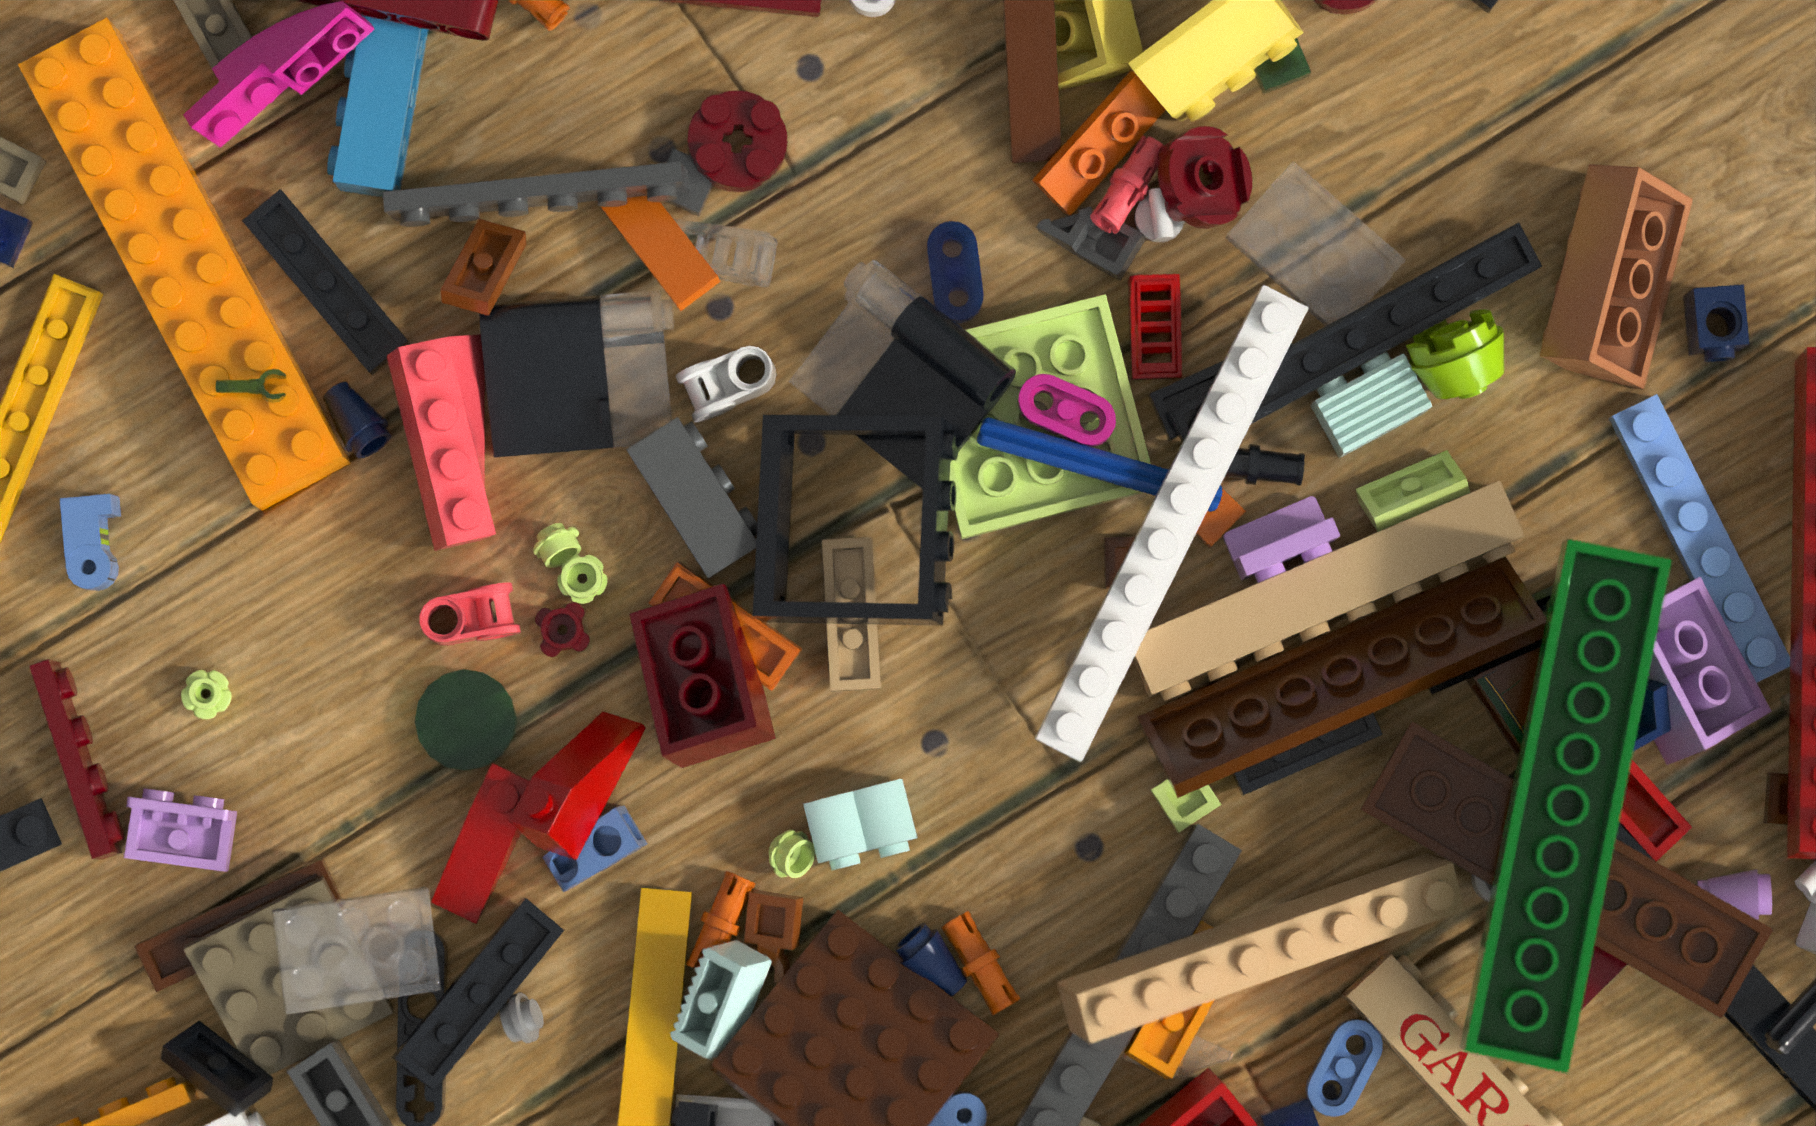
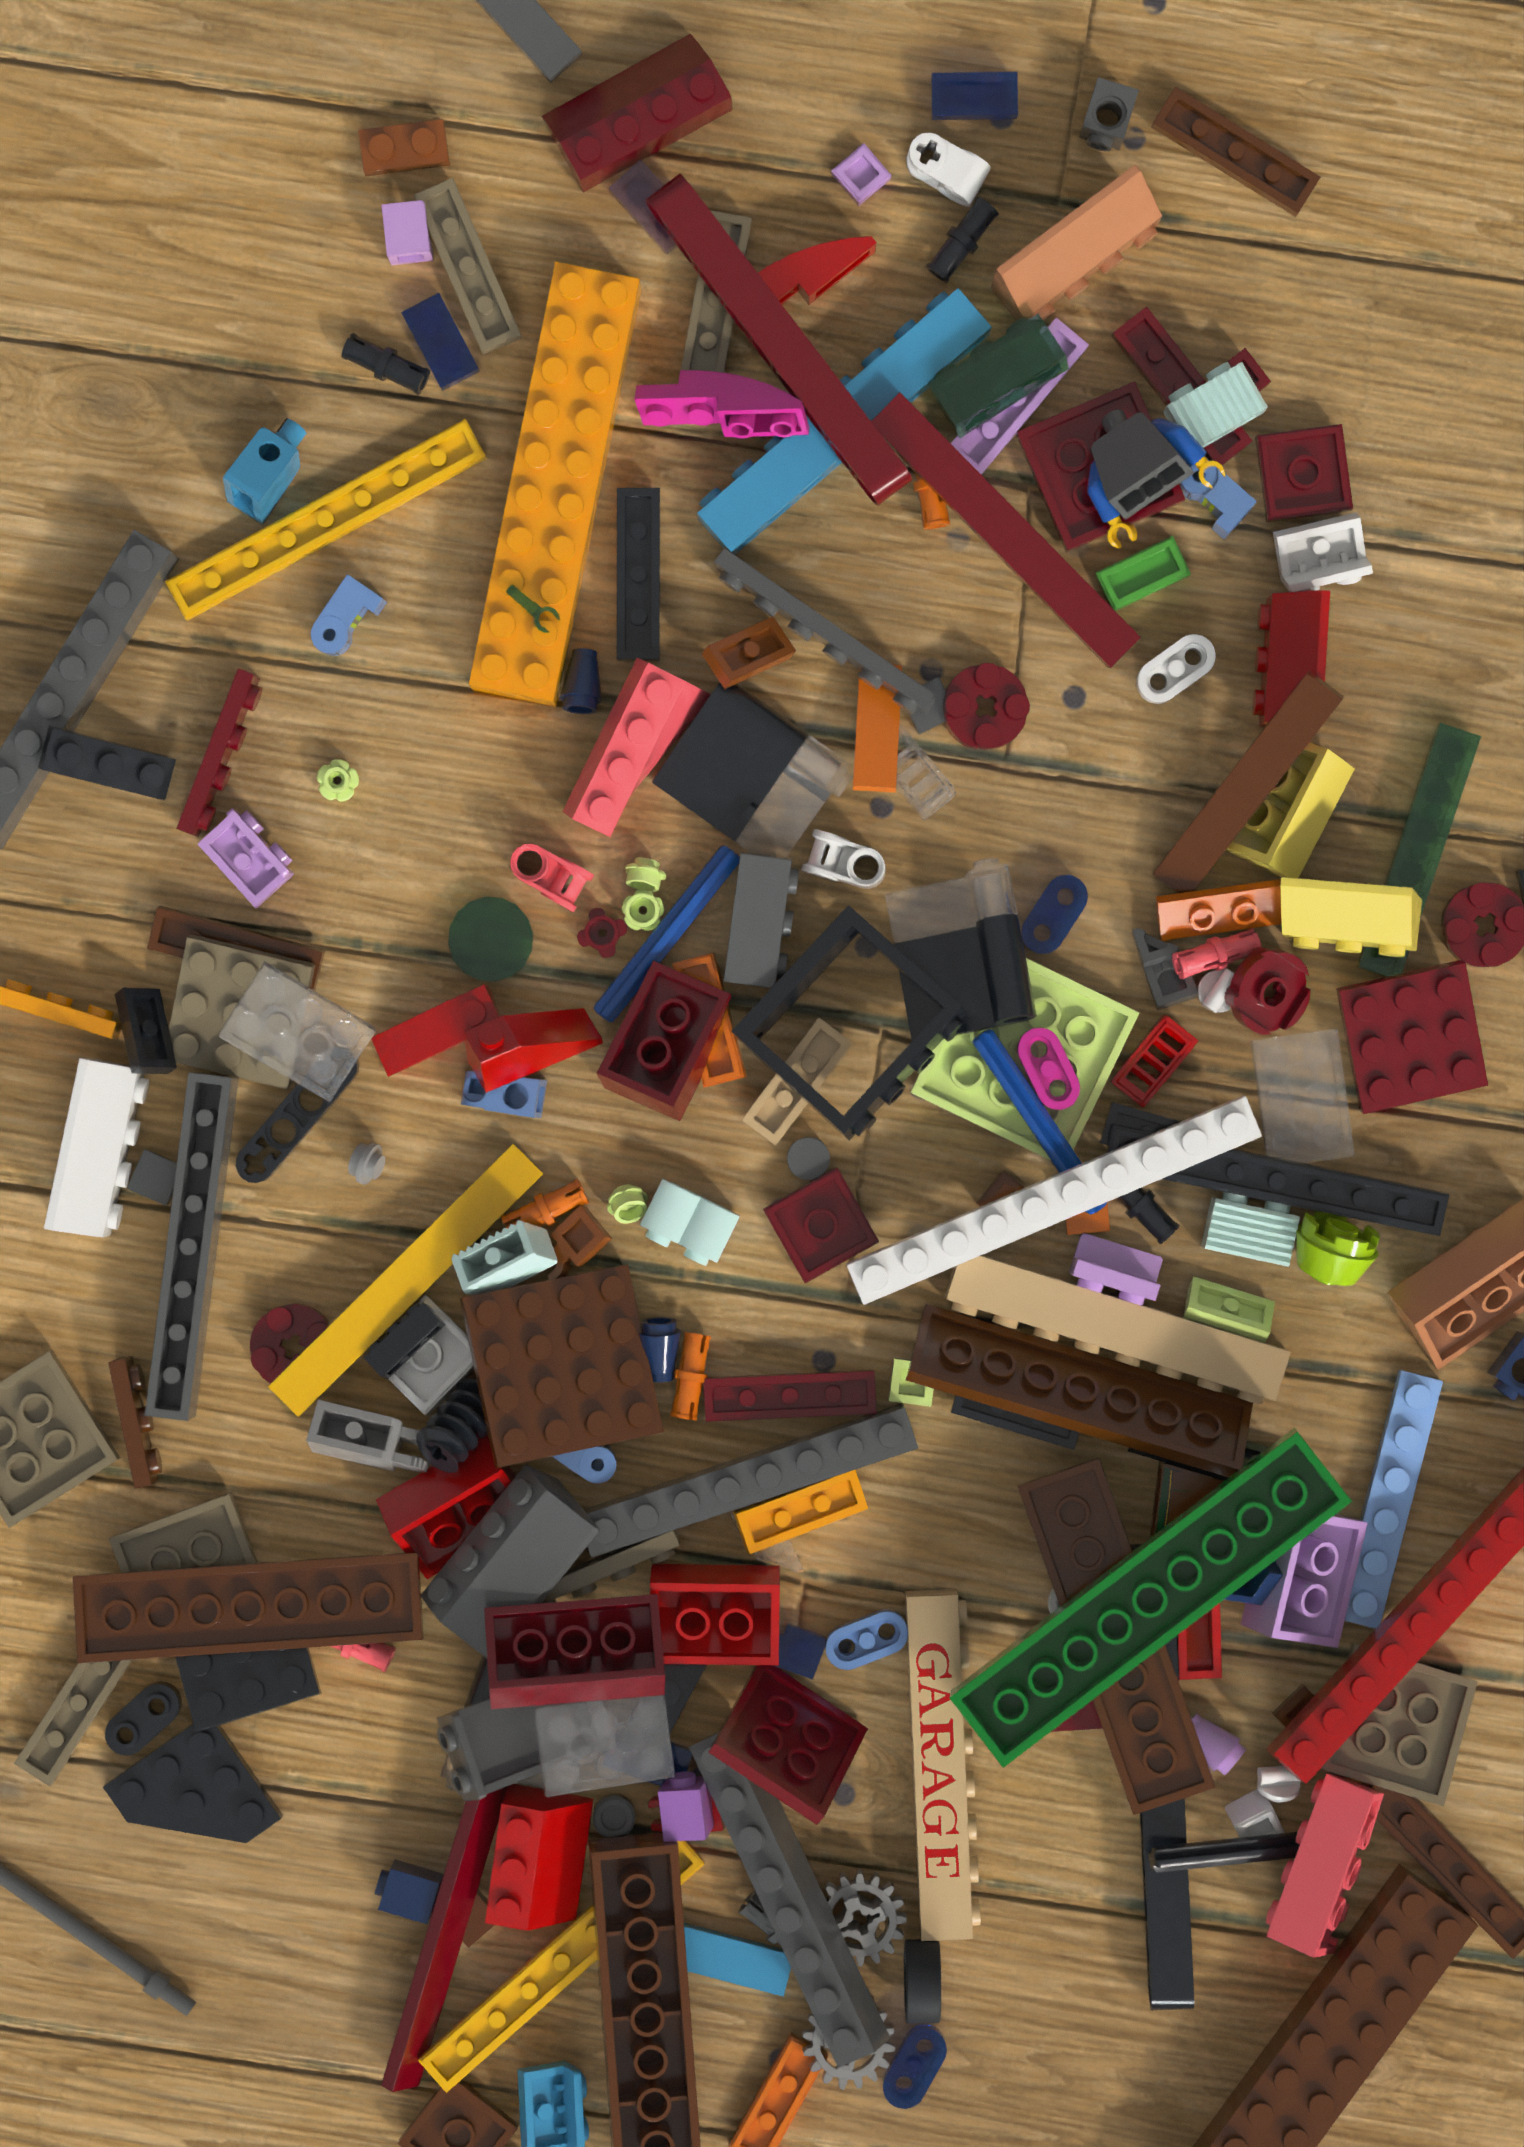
camera: 45 degrees right, 5 degrees up
black plate [392,898,564,1091] -> none
tan brick [1057,853,1465,1044] -> none
none -> blue axle [593,845,740,1022]
none -> dark red plate [704,1370,877,1422]
none -> dark red plate [763,1167,879,1284]
none -> dark grey tile [787,1137,830,1180]
none -> dark red plate [1336,960,1488,1114]

